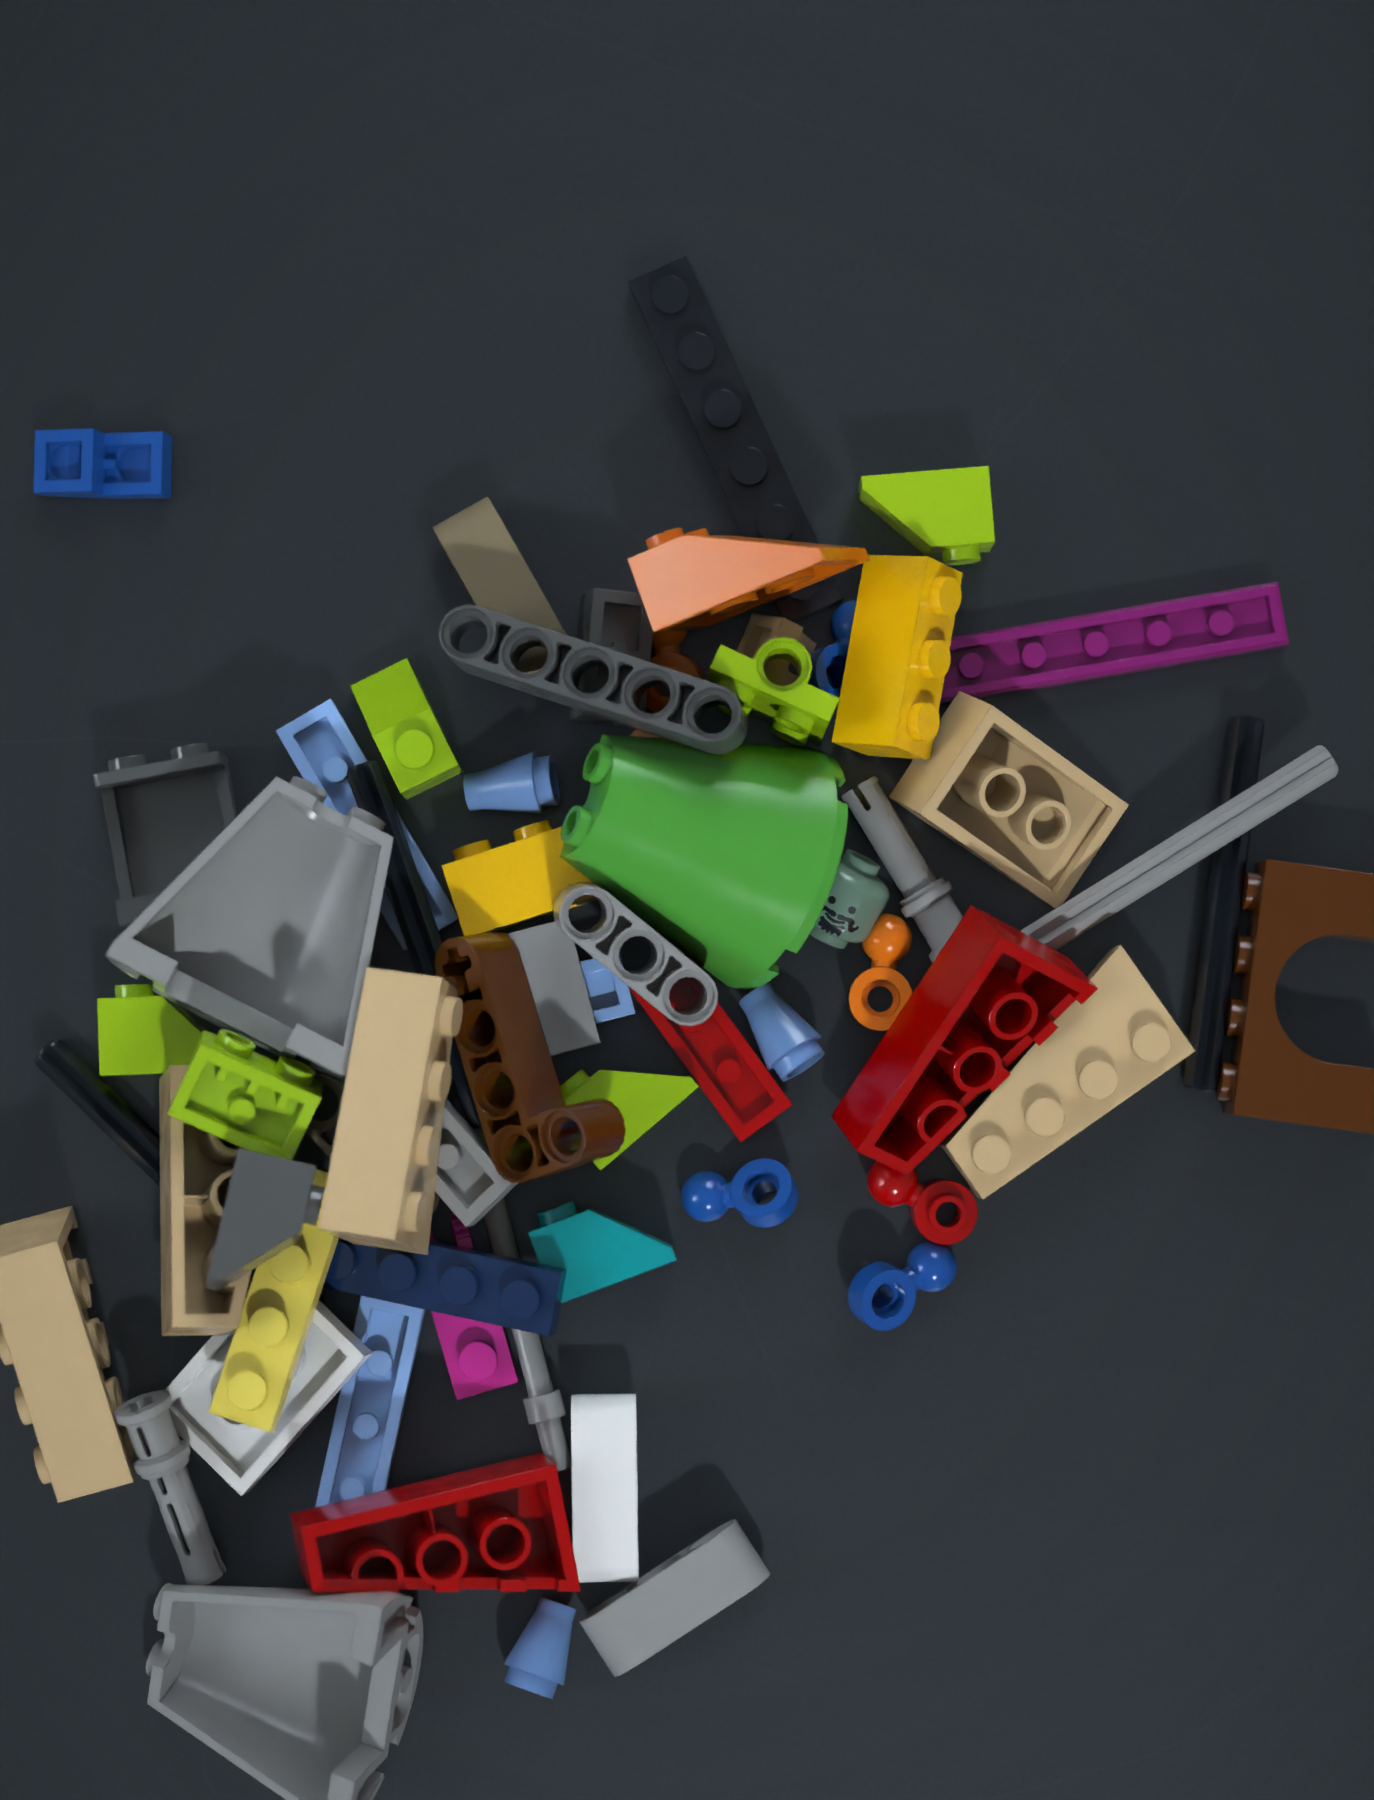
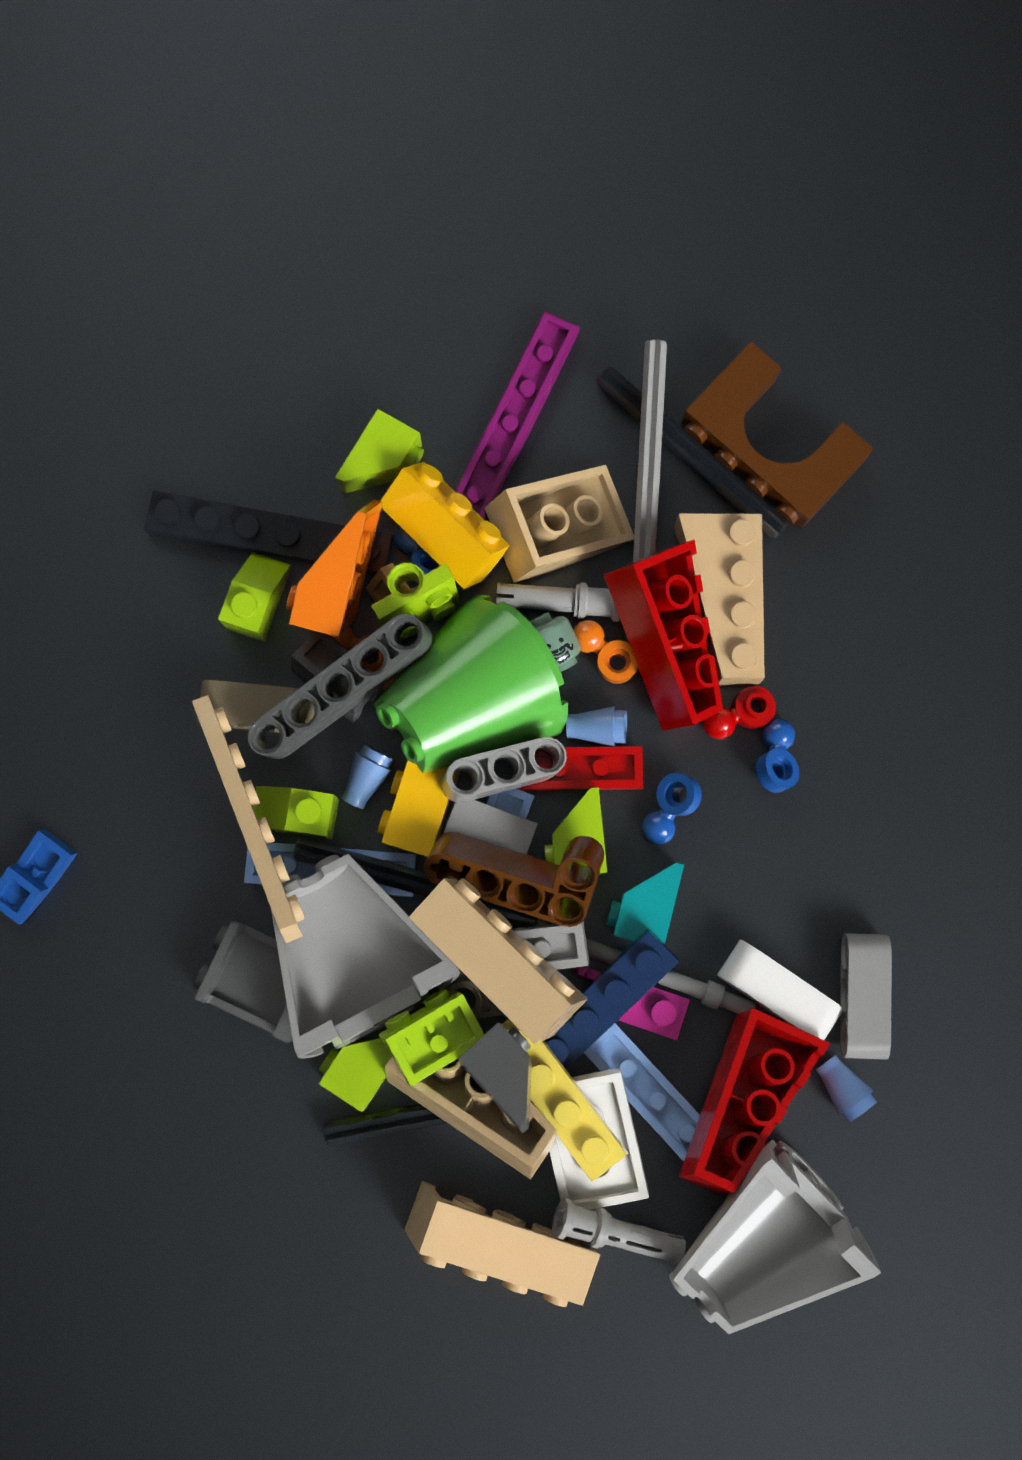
camera: 55 degrees left, 5 degrees down
none -> tan plate [192,695,305,943]
none -> lime slope [218,552,292,642]

